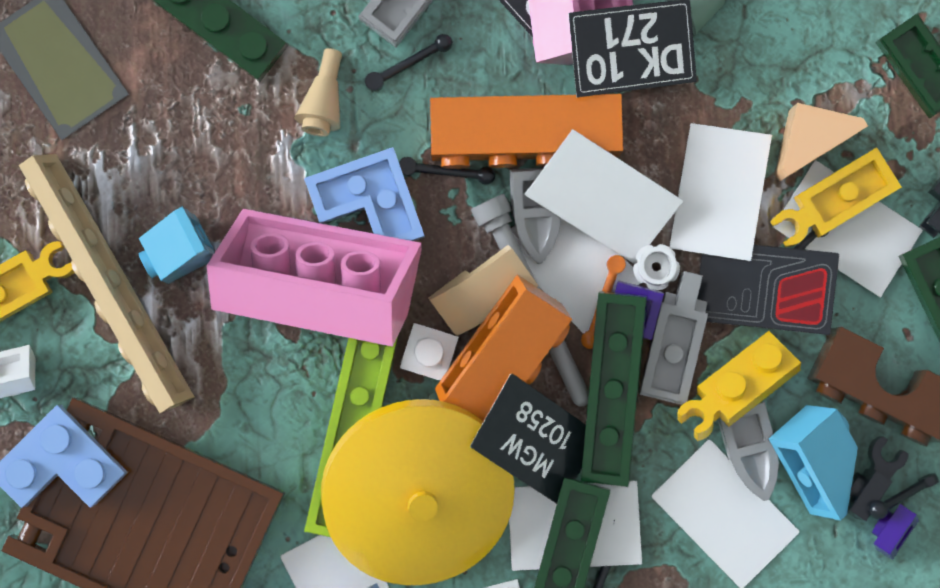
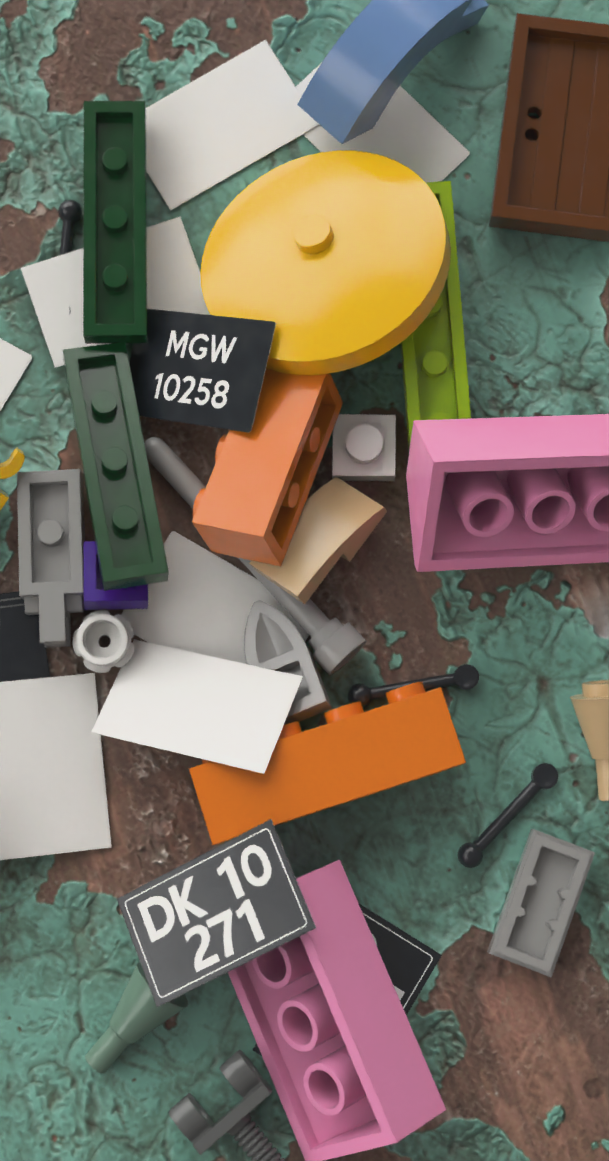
camera: 170 degrees right, 5 degrees down
light blue plate [304,147,425,241] -> none
orange hinge [581,255,626,349] -> none

